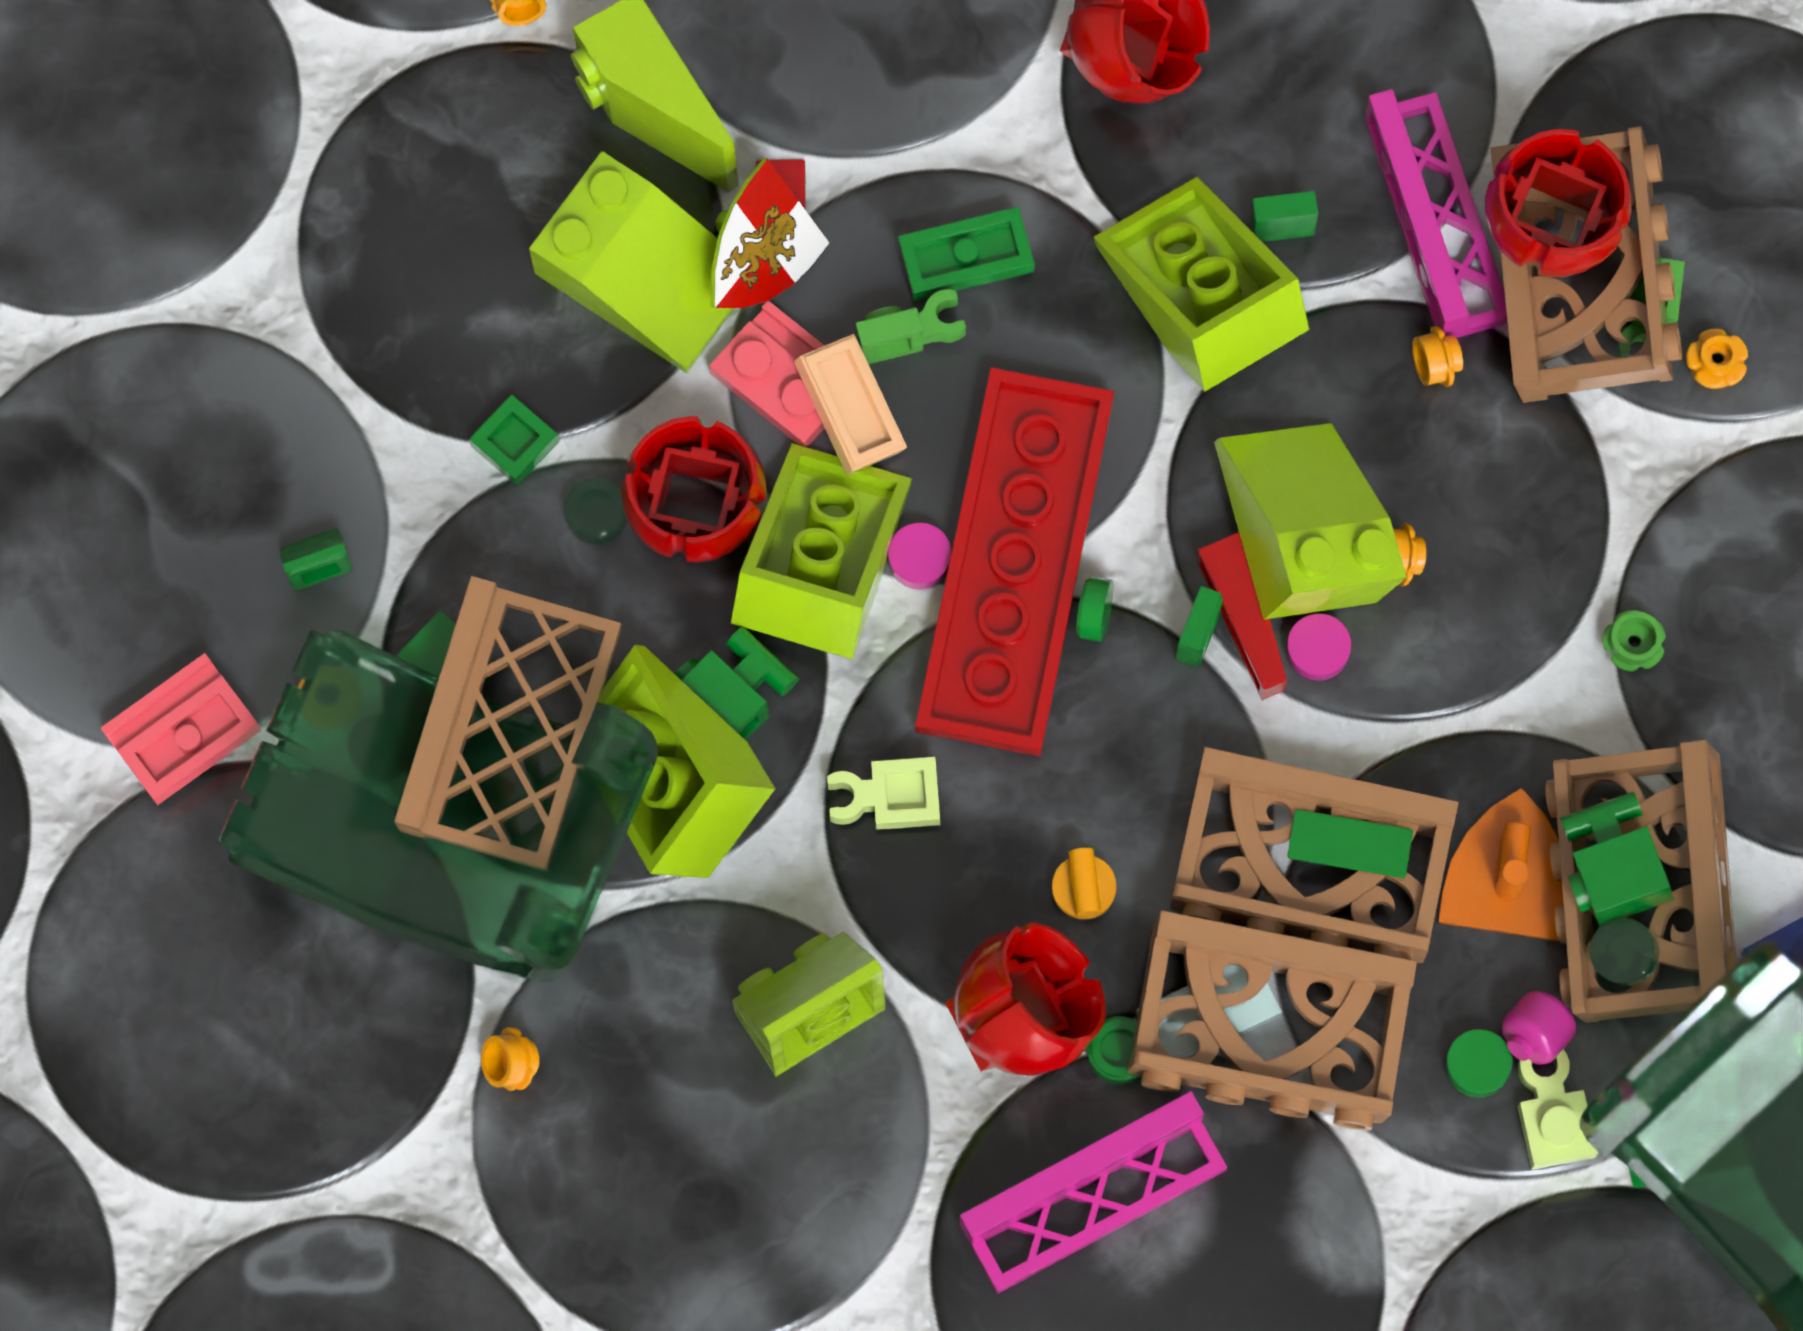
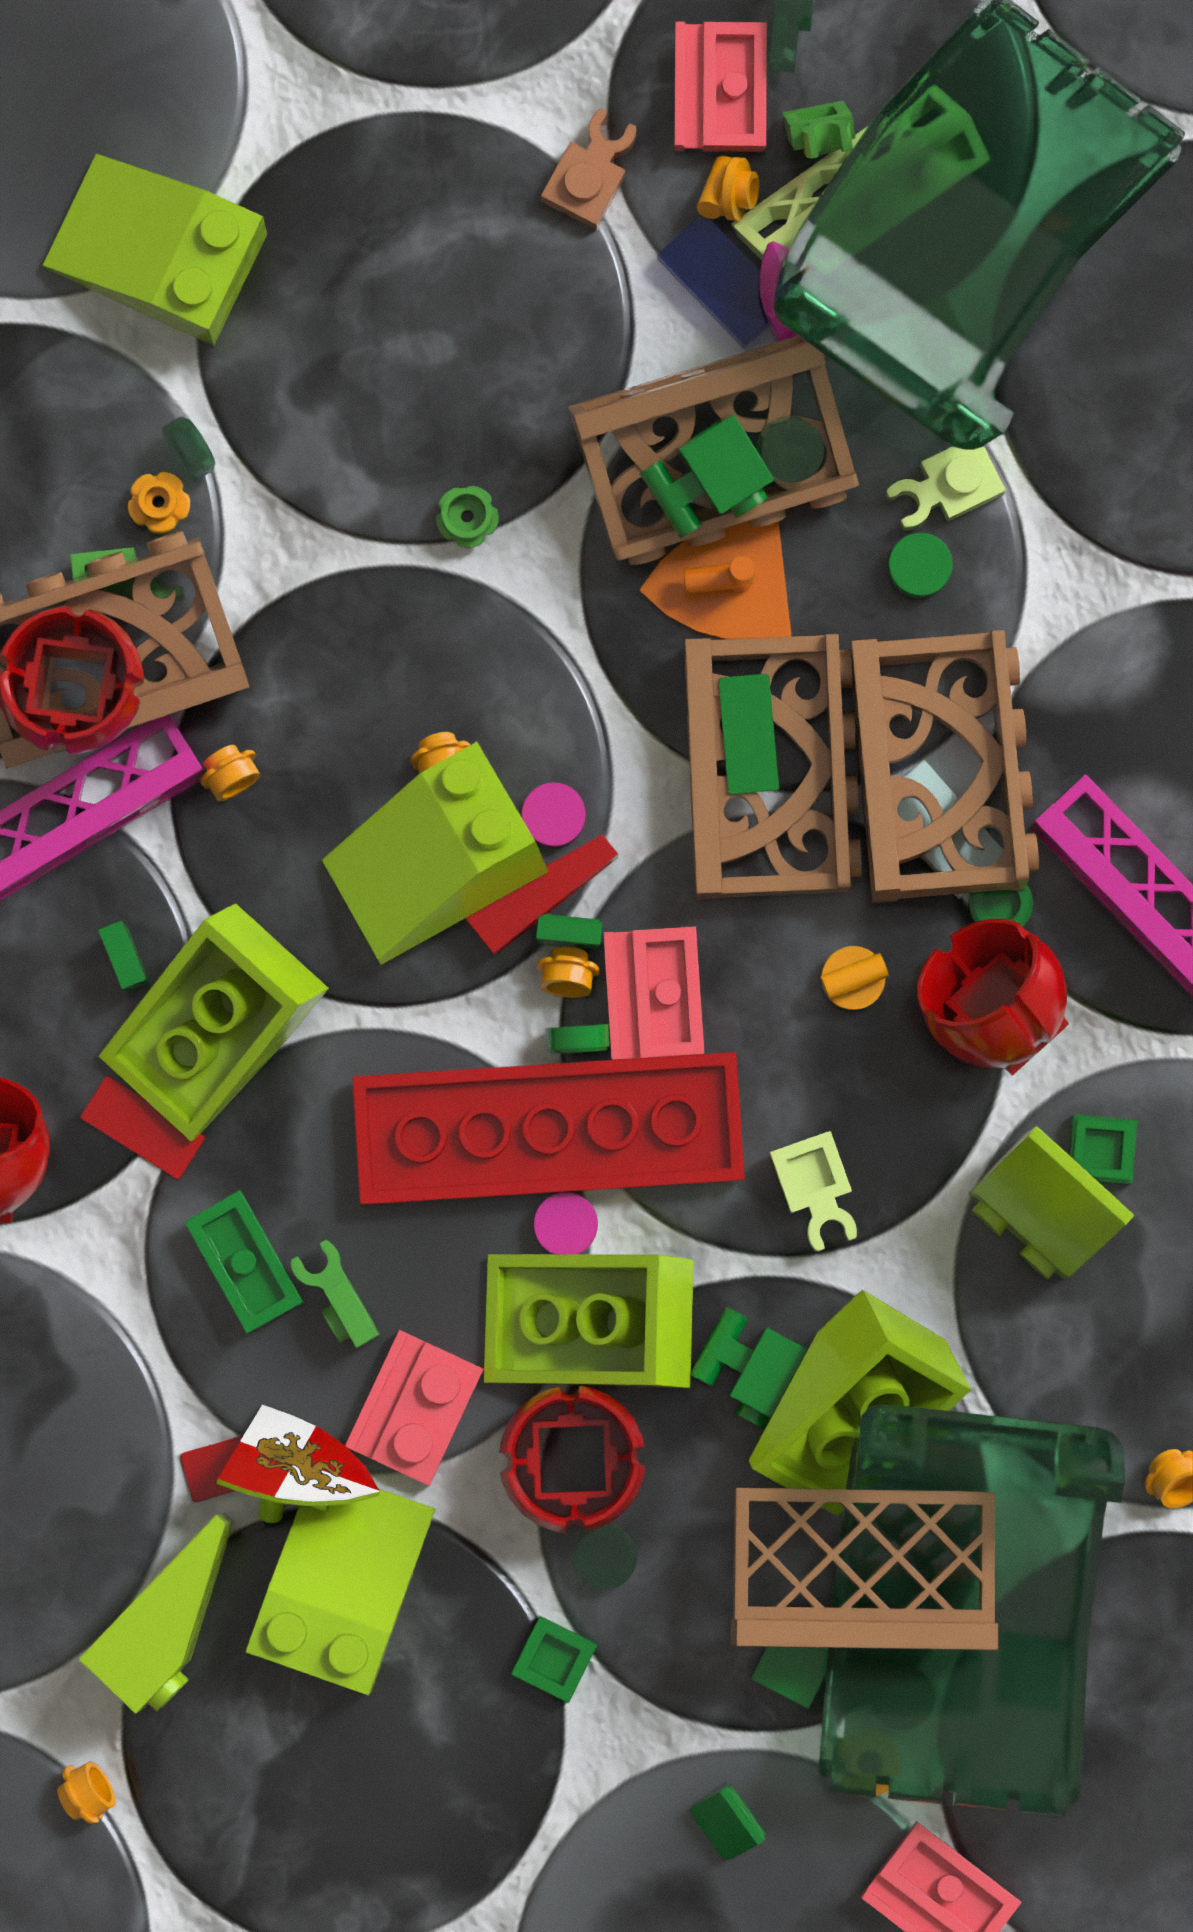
camera: 110 degrees left, 10 degrees up
light nougat tile [794,334,907,475] -> none
dark pink piece [1502,990,1576,1065] -> none
none -> red sticker [81,1076,205,1179]
none -> clear green tile [162,416,216,482]
none -> light orange plate [536,947,599,998]
none -> coral plate [603,927,704,1060]
none -> green tile [1068,1114,1138,1185]

